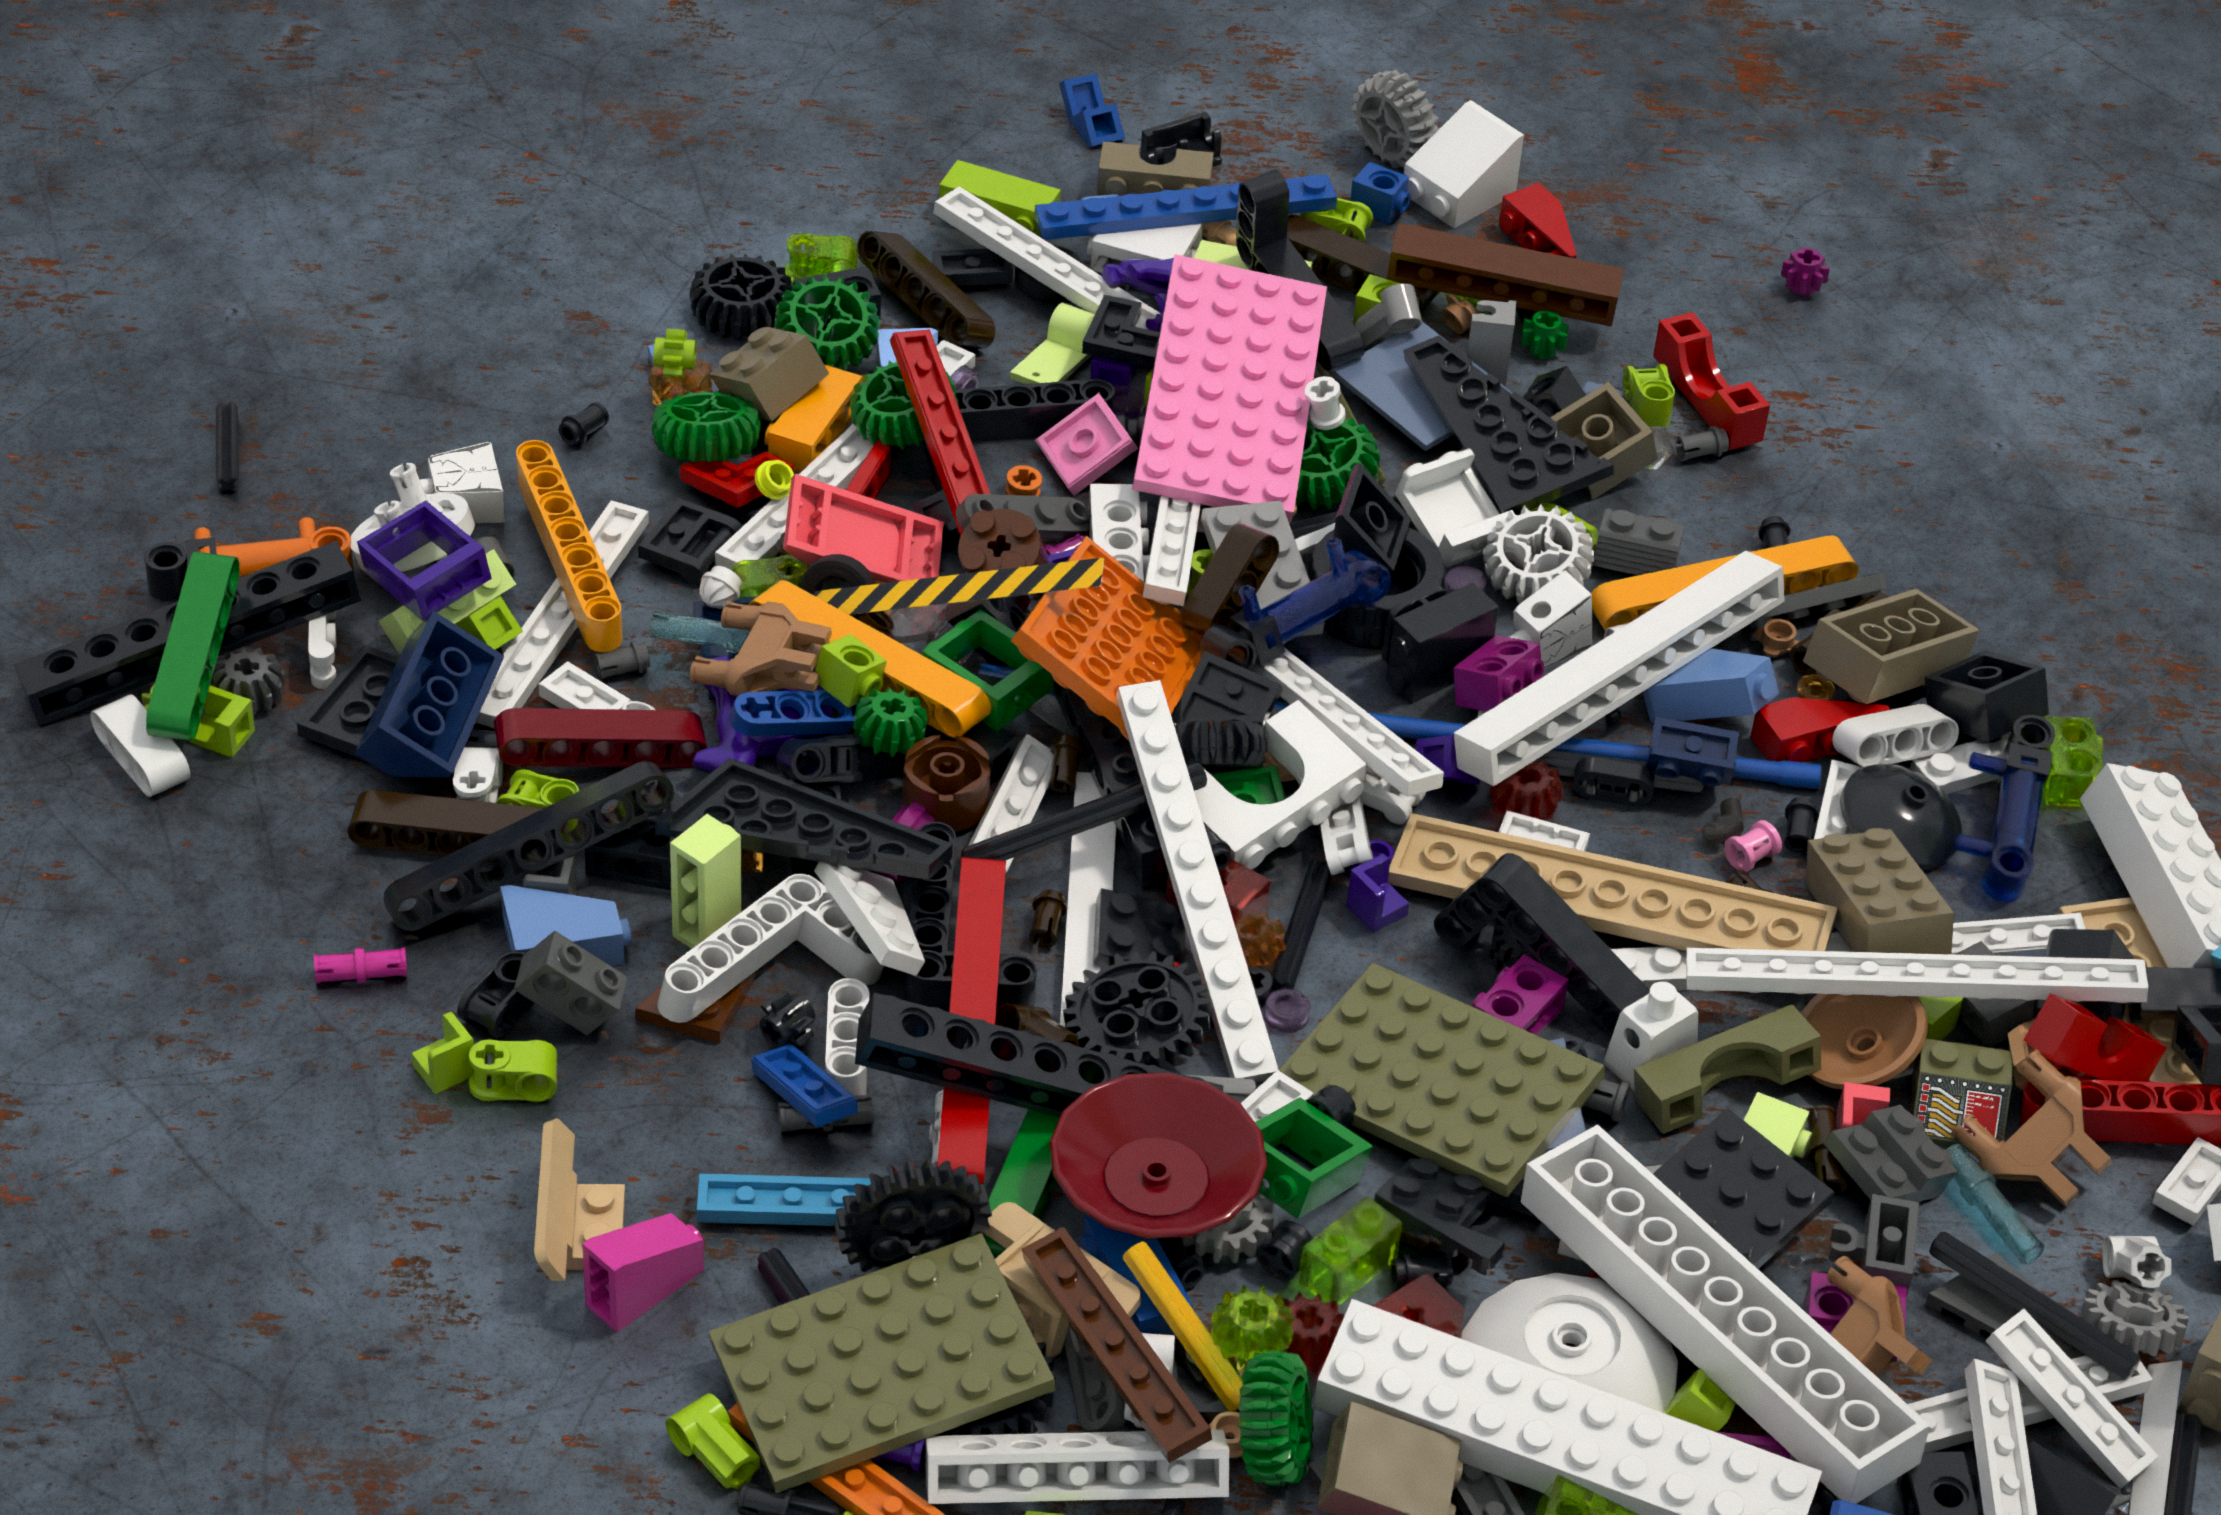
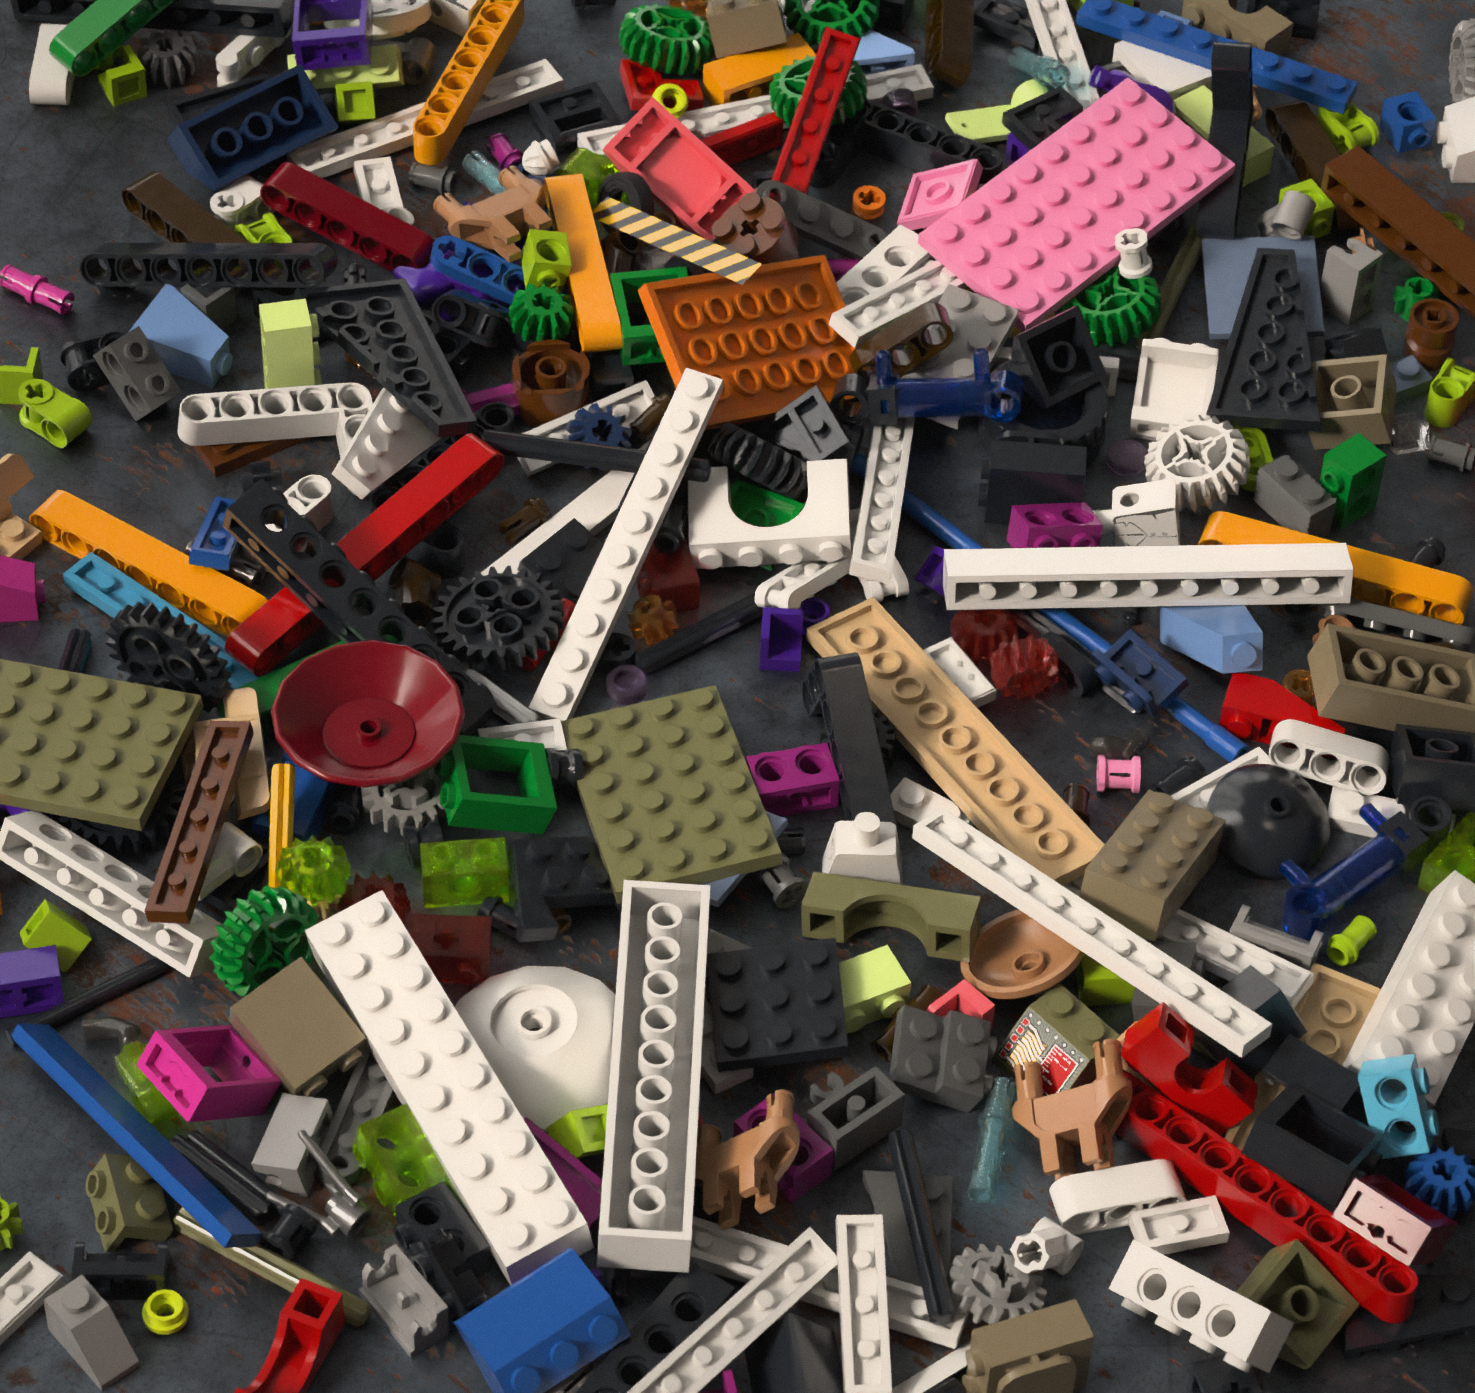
camera: 40 degrees right, 5 degrees up
none -> light orange beam [29,490,268,638]
none -> magenta pin [486,133,524,171]
none -> dark blue gear [566,402,632,472]
none -> clear red gear [990,634,1059,701]
none -> clear light blue pin [1008,47,1071,88]
none -> white beam [1049,1159,1186,1235]
none -> light grey hinge [1230,904,1324,971]
none -> green brick [1319,433,1387,530]
none -> lime pin [1327,915,1377,966]
none -> reddish brown wheel [1402,298,1460,371]

